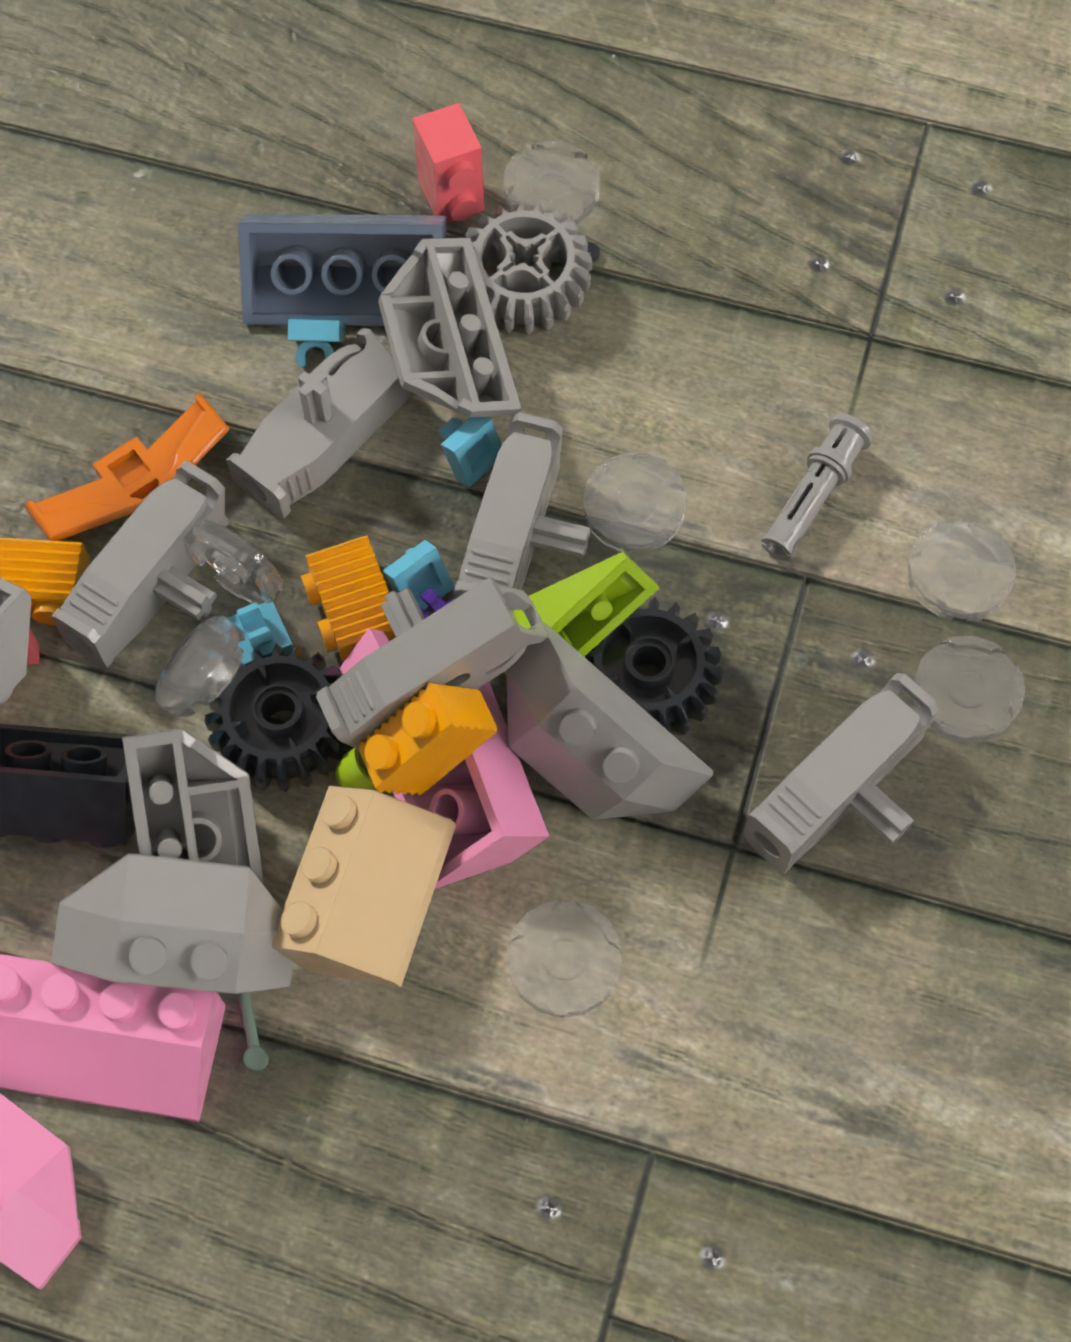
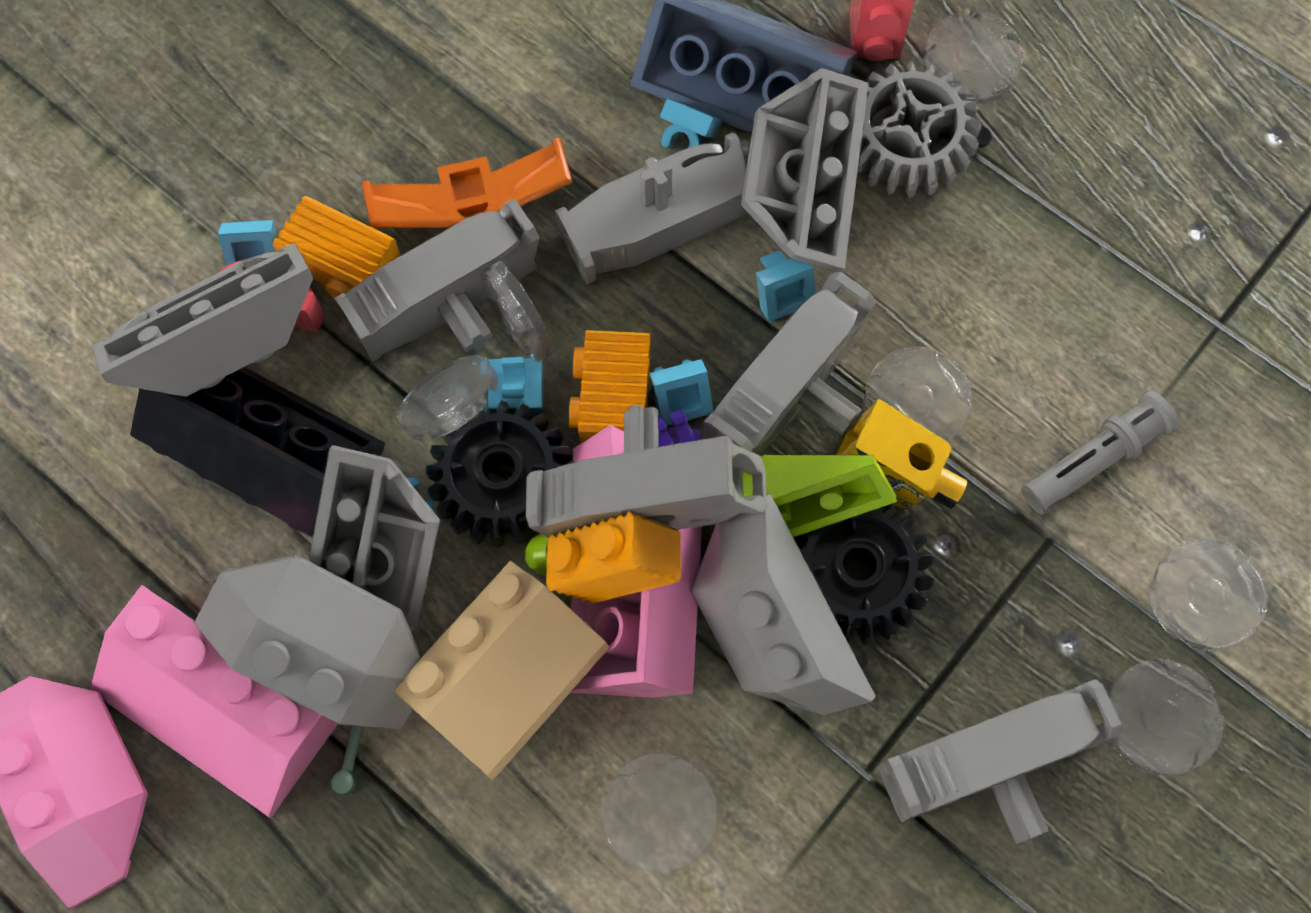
camera: 25 degrees right, 5 degrees up
none -> yellow torso [836,399,967,509]

